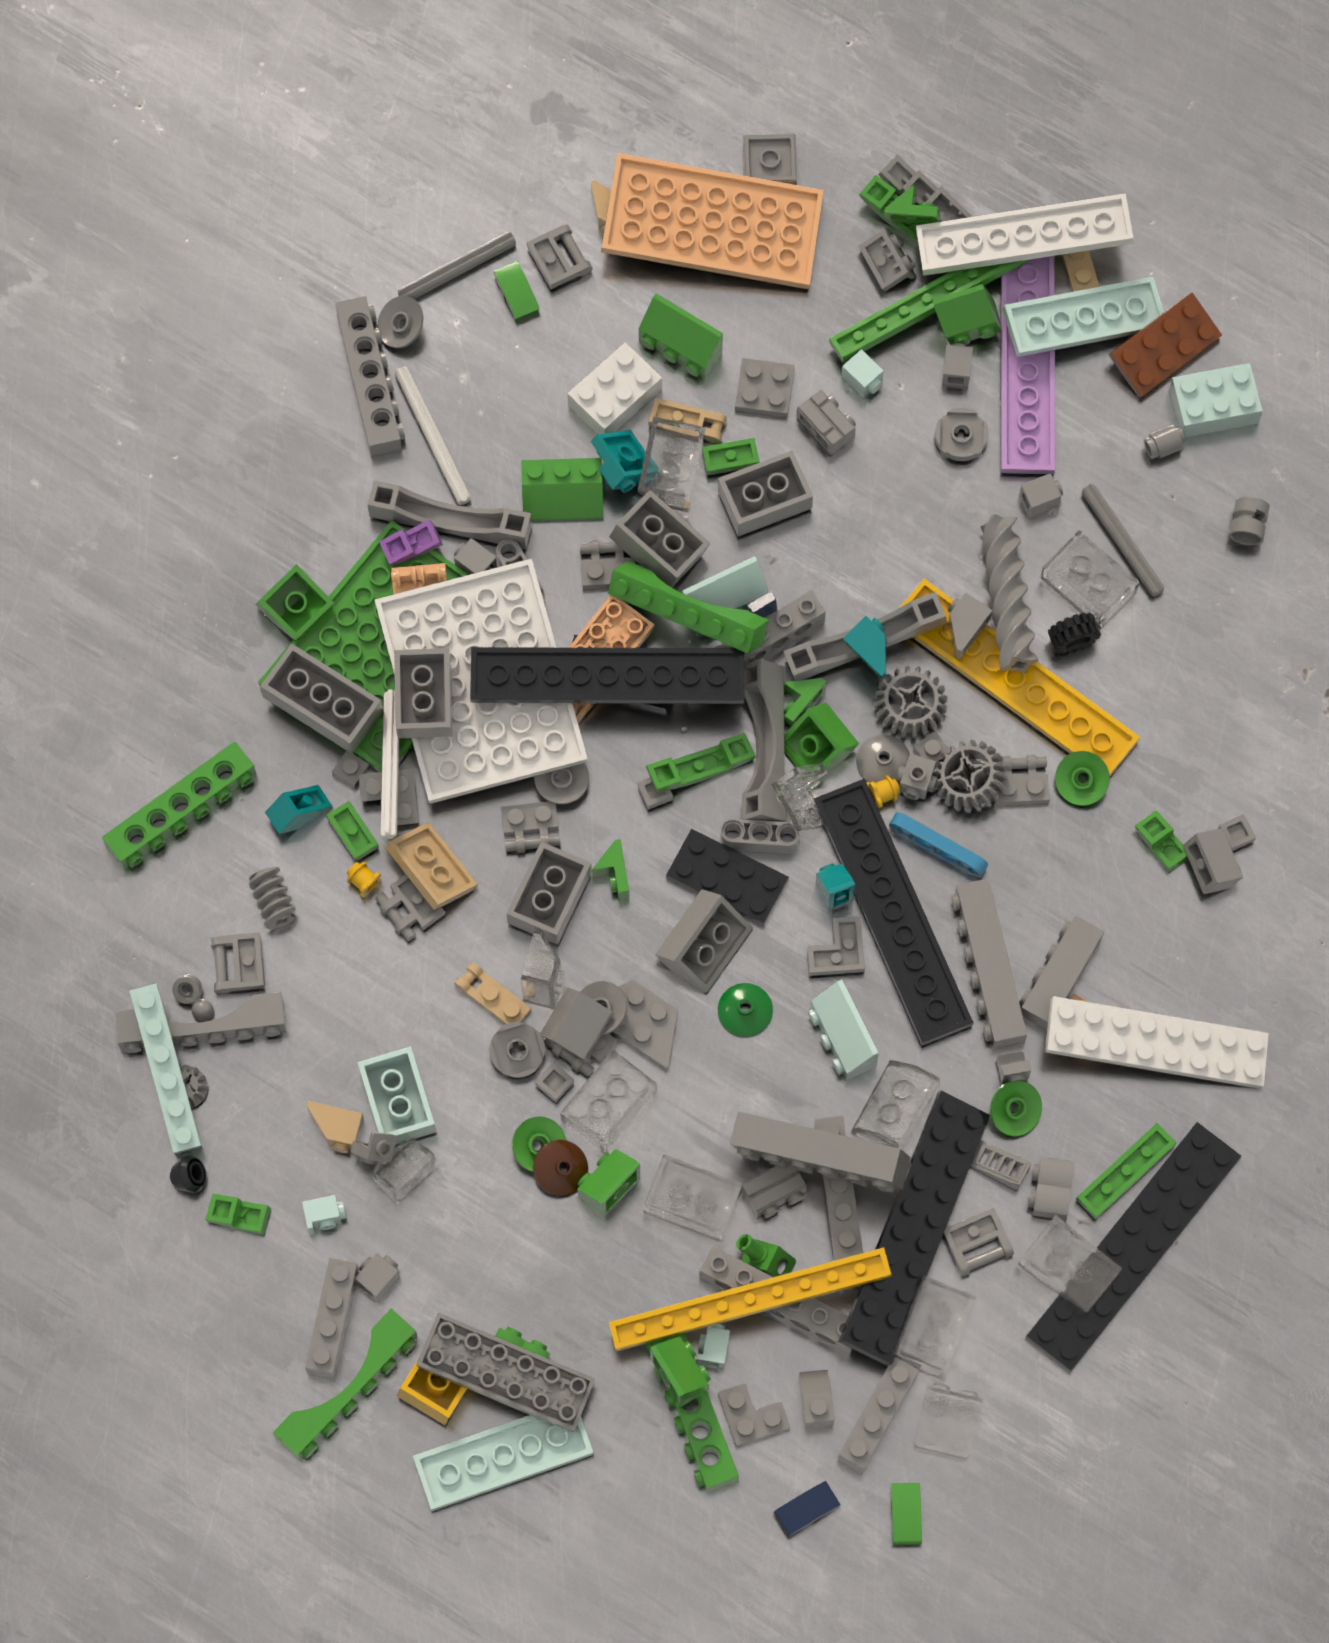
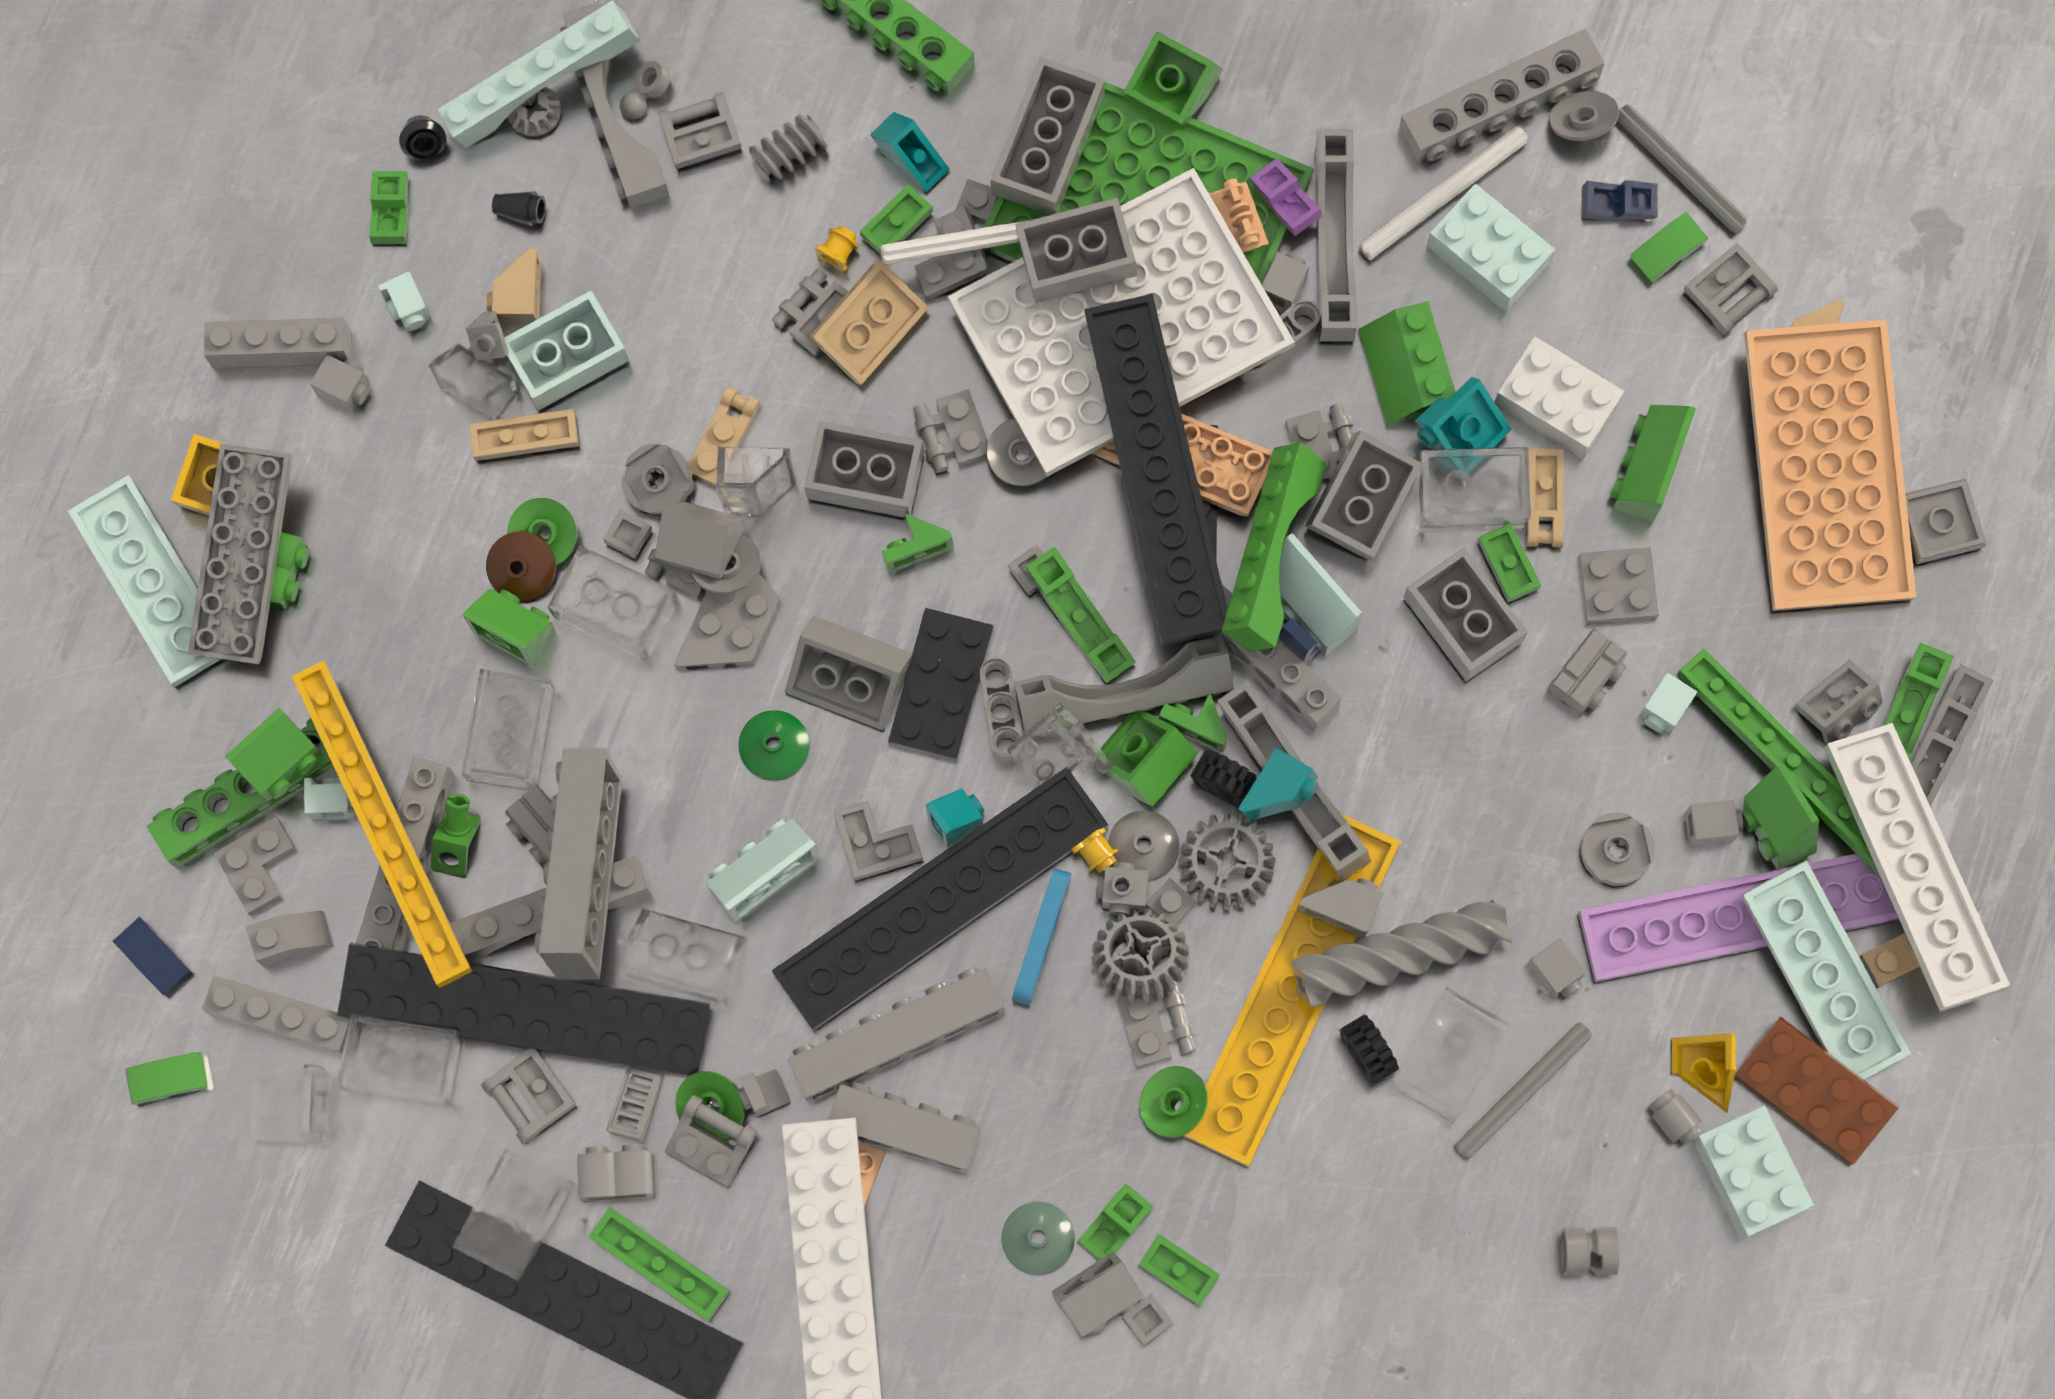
camera: 80 degrees right, 5 degrees up
bright green arch [273,1308,417,1461] -> none
bright green slope [884,185,941,224] -> none
none -> tan plate [469,409,579,461]
none -> black cone [492,191,546,226]
none -> light grey plate [664,1095,757,1187]
none -> sand green dish [1001,1202,1075,1275]
none -> bright green plate [1138,1234,1220,1307]
none -> black tyre [1190,750,1258,807]
none -> light aqua brick [1427,183,1555,312]
none -> dark blue slope [1582,180,1658,220]
none -> yellow slope [1672,1033,1736,1113]

